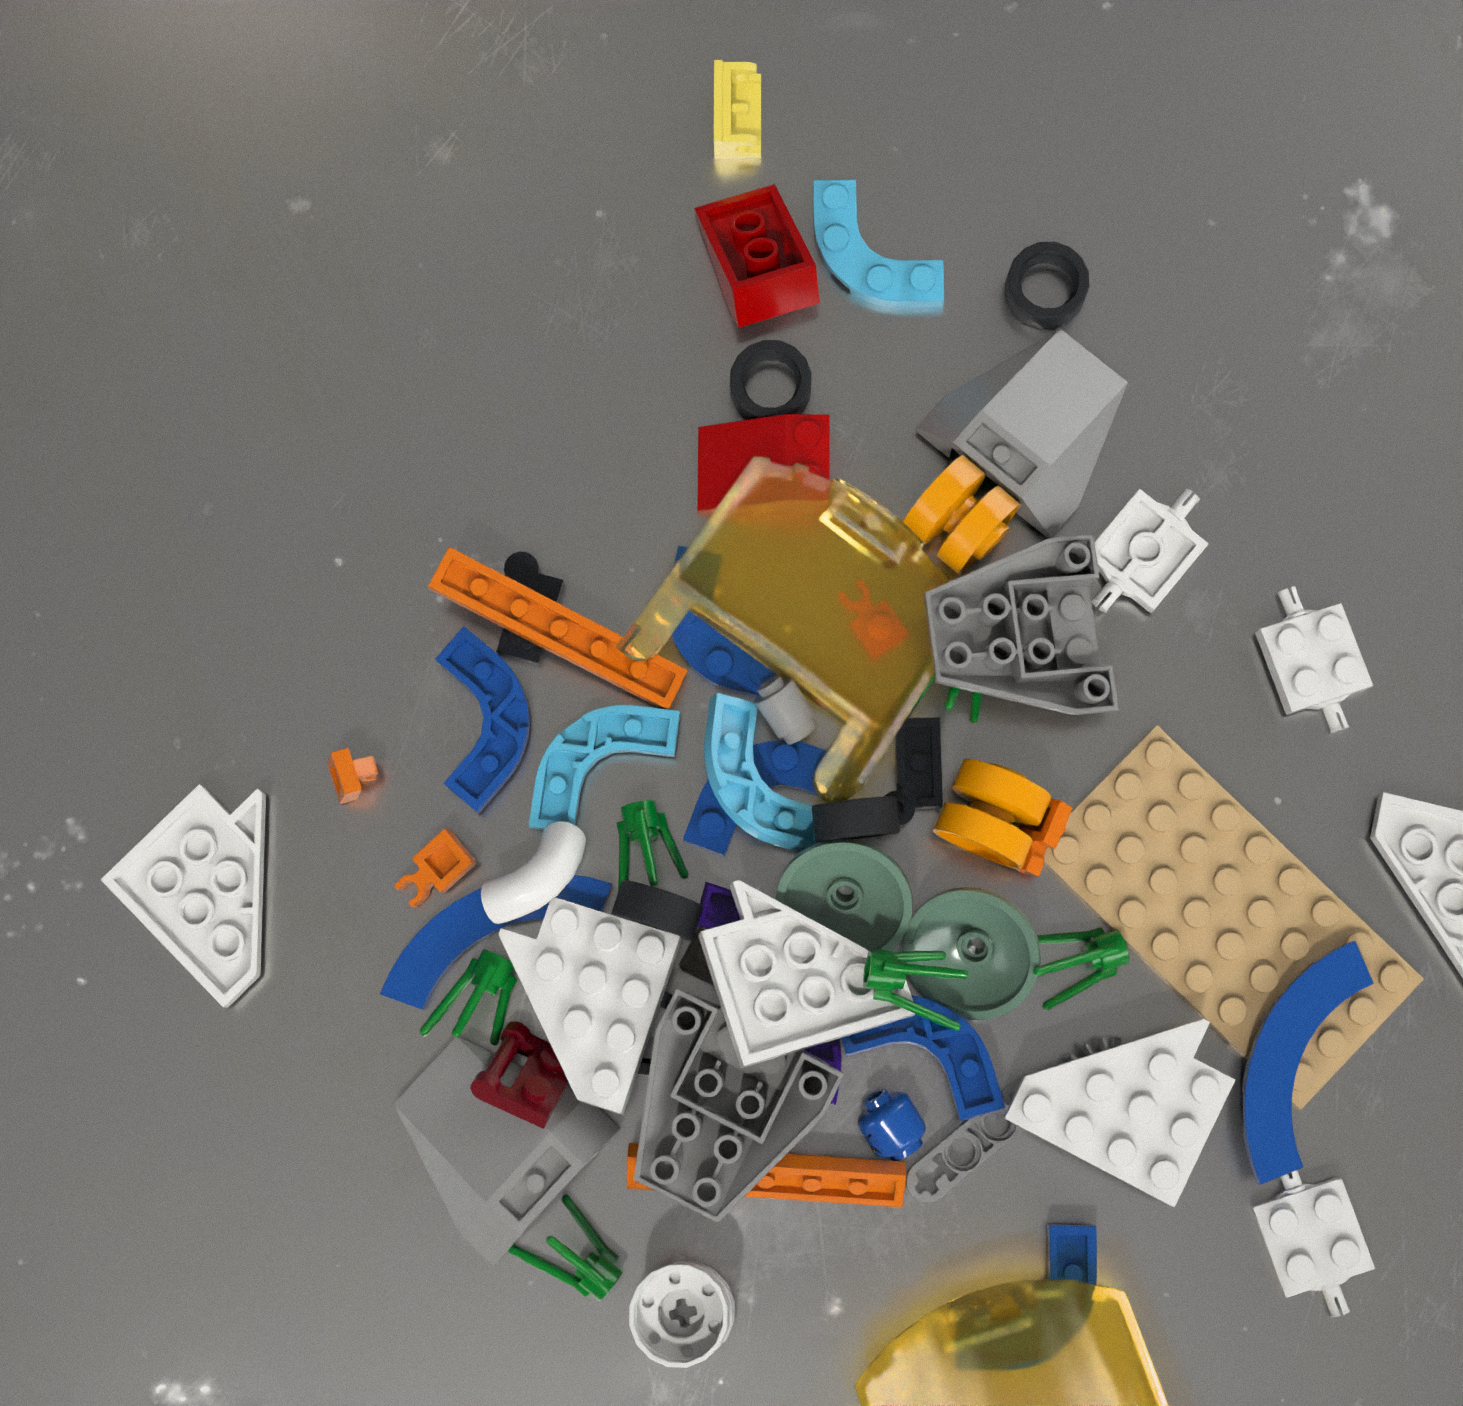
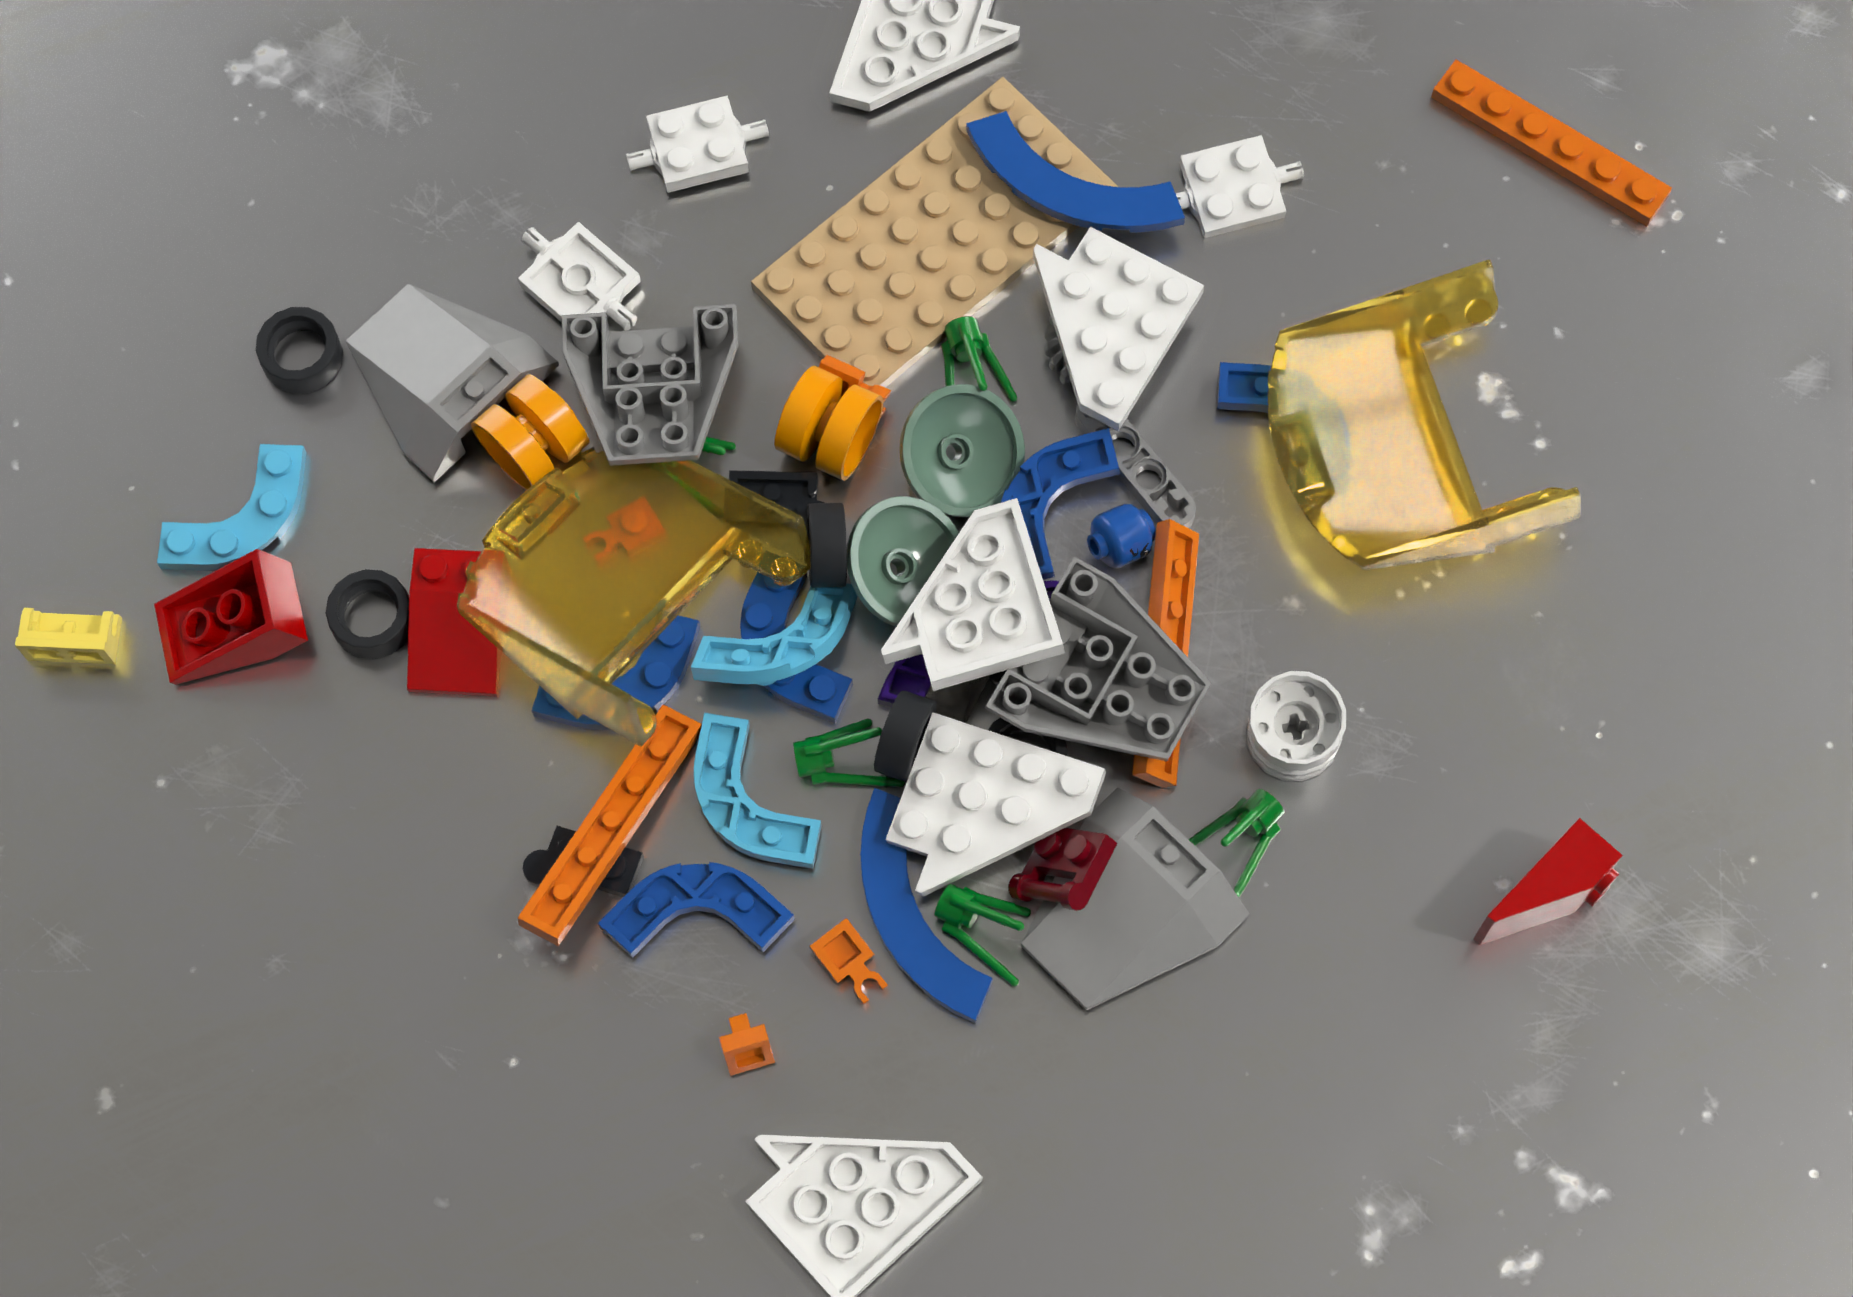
camera: 90 degrees left, 10 degrees down
white cylinder [481,822,586,924] -> none
light grey brick [754,675,817,745] -> none
green plant [863,949,969,1031] -> none

